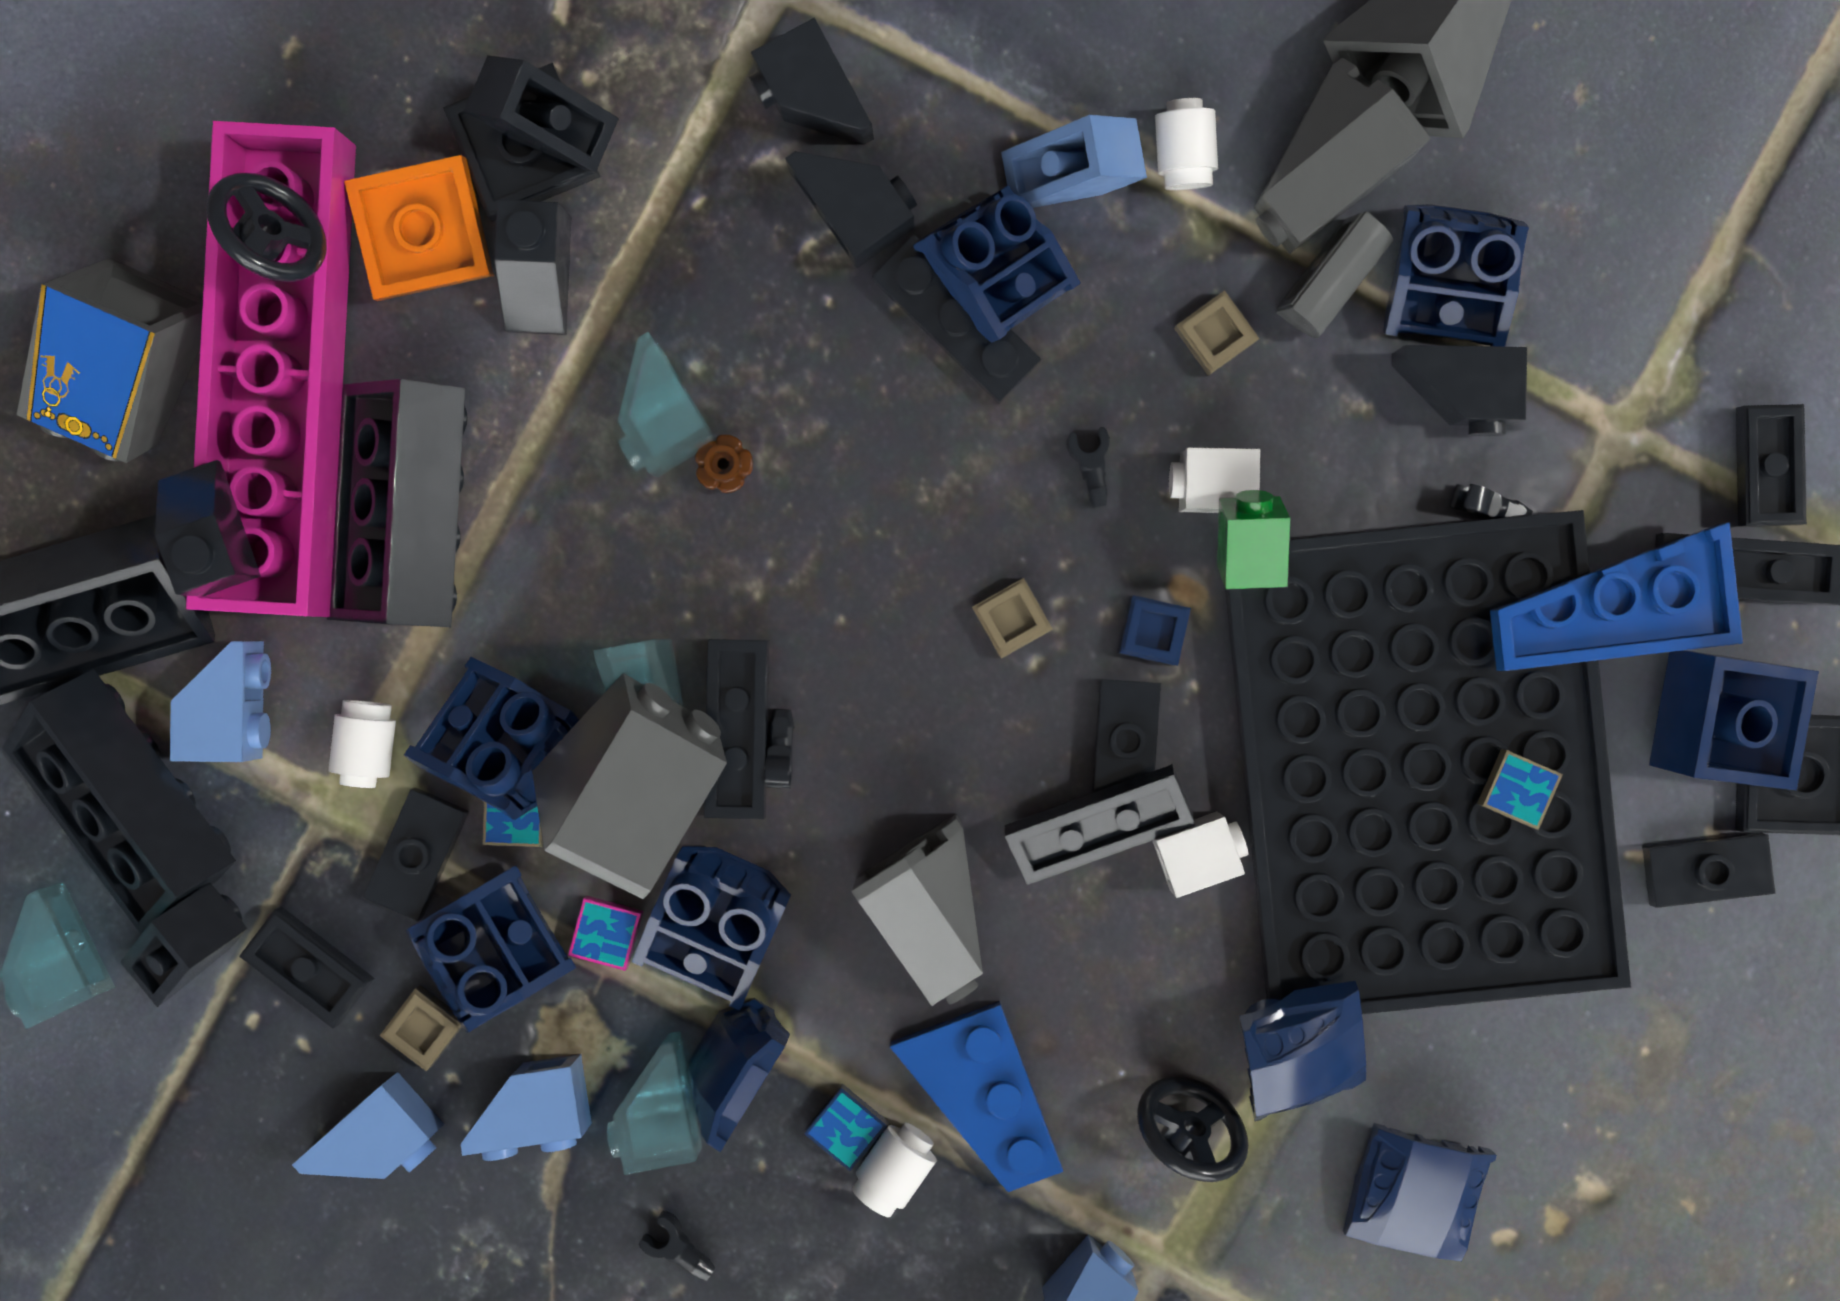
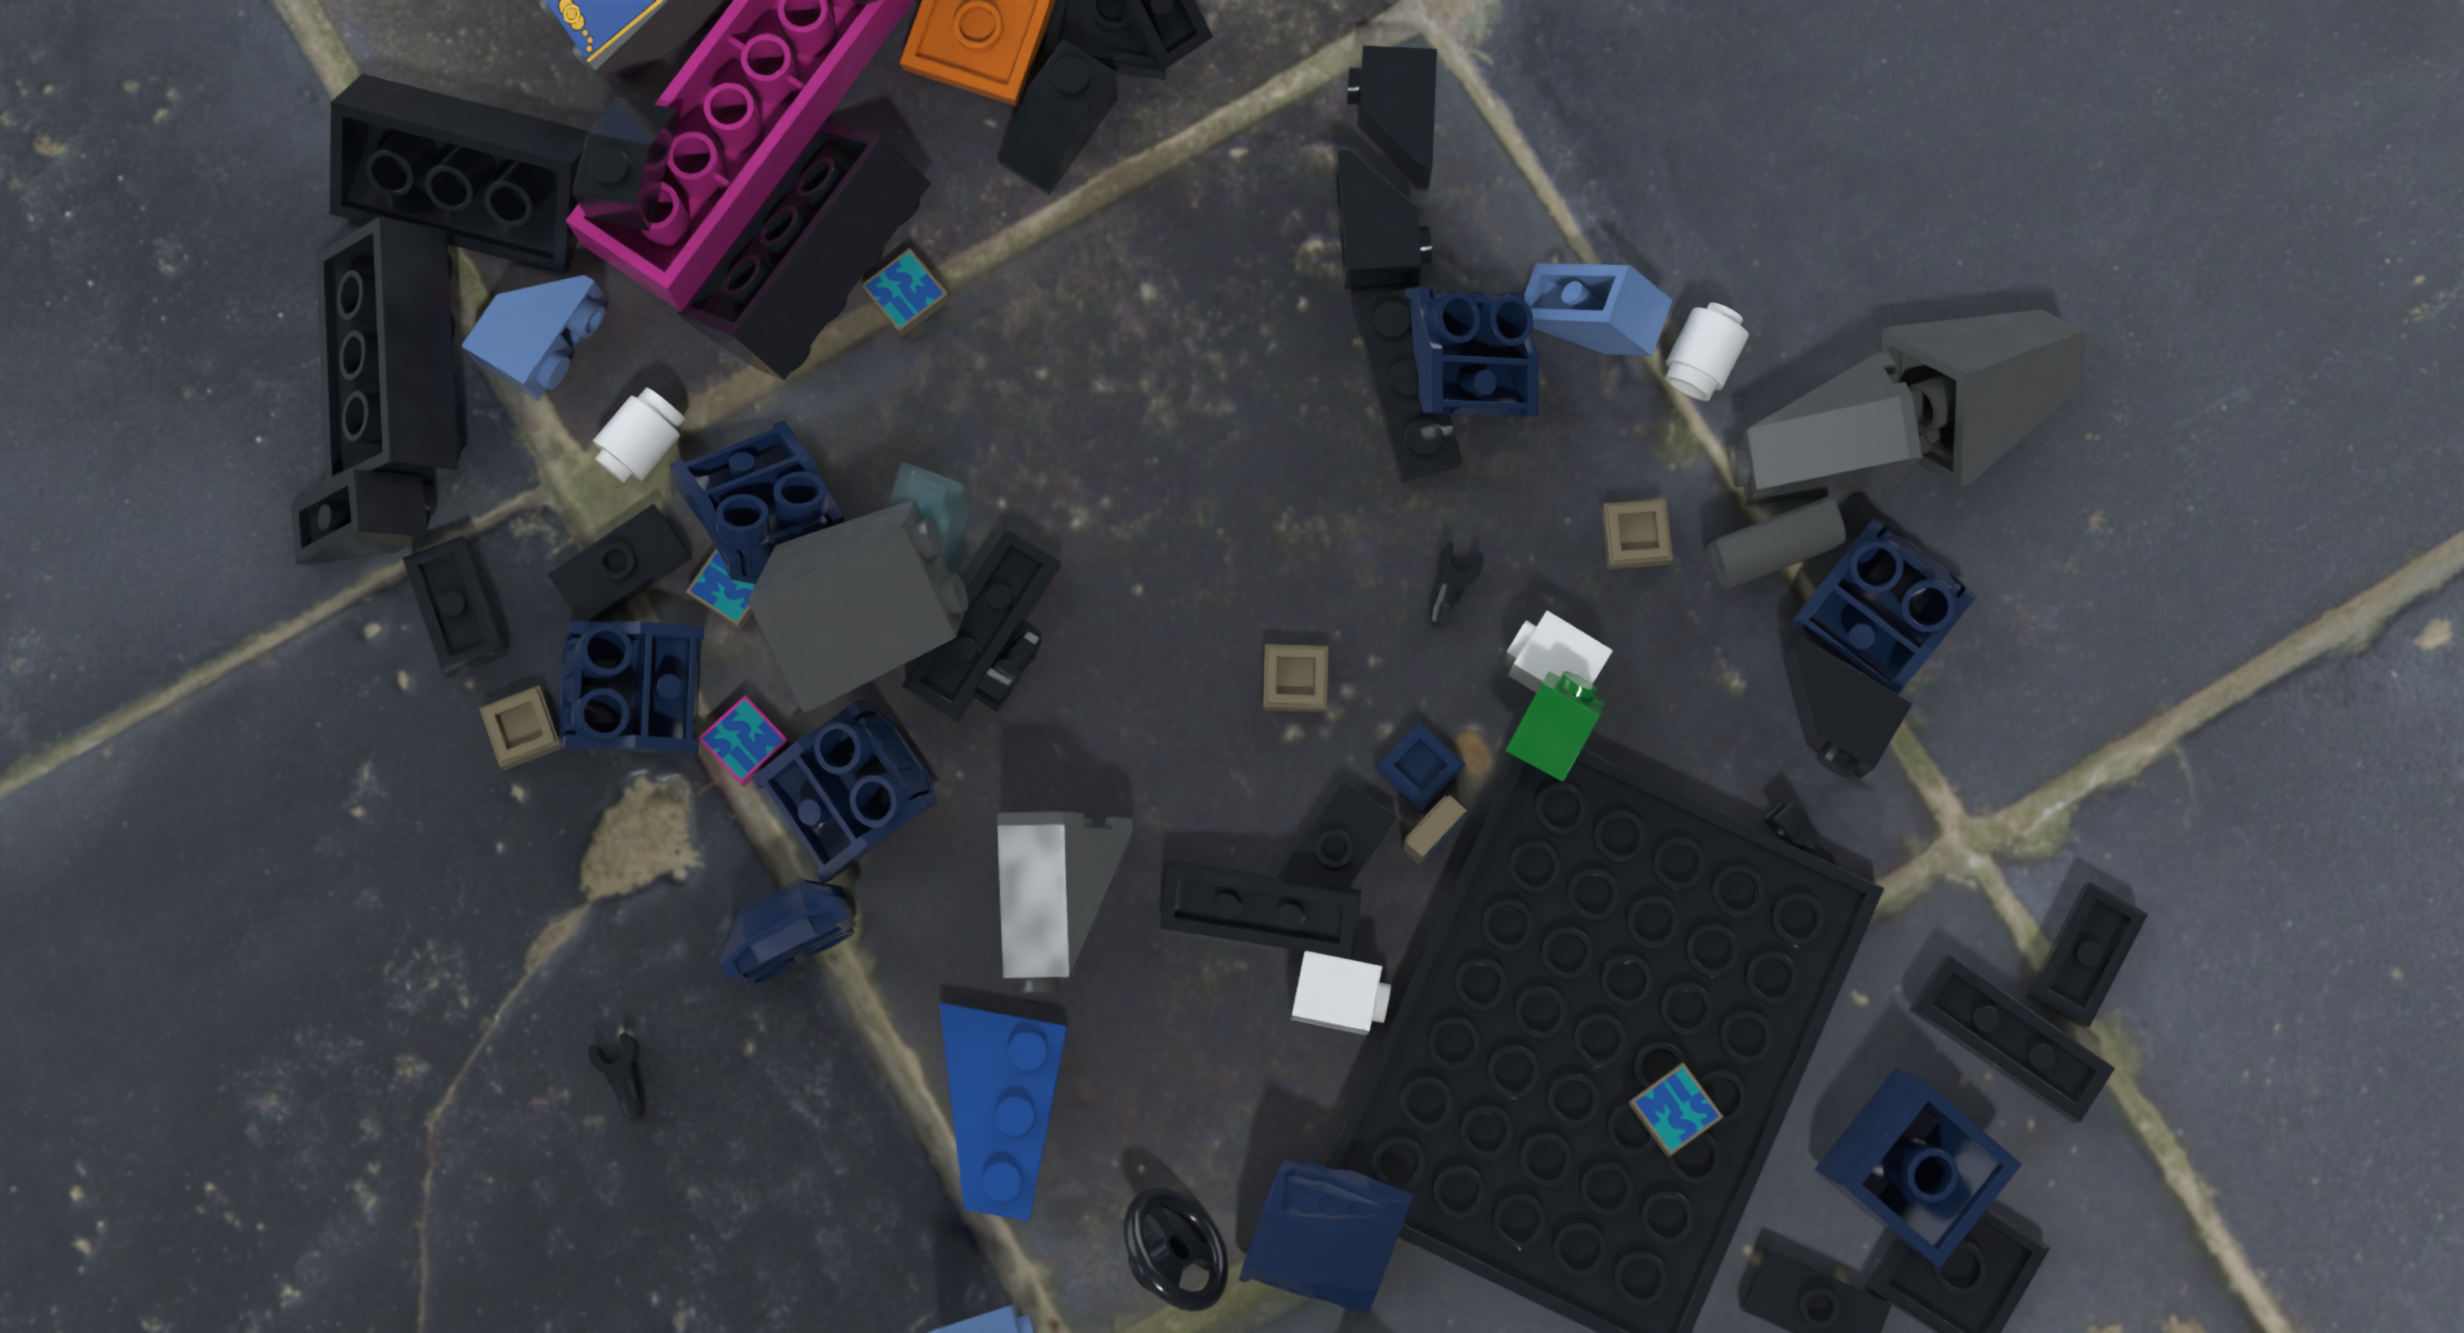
camera: 30 degrees right, 10 degrees down
clear light blue slope [0,882,115,1029] -> none
medium blue slope [292,1072,444,1179] -> none
medium blue slope [461,1054,592,1161] -> none
clear light blue slope [607,1031,702,1175] -> none
clear light blue slope [618,332,716,478] -> none
reddish brown plate [695,434,753,493] -> none
tile [804,1084,888,1171] -> none
white brick [852,1123,937,1217] -> none
blue wing [1490,522,1743,671] -> none
none -> tile [861,248,950,338]
none -> dark tan tile [1402,795,1467,865]

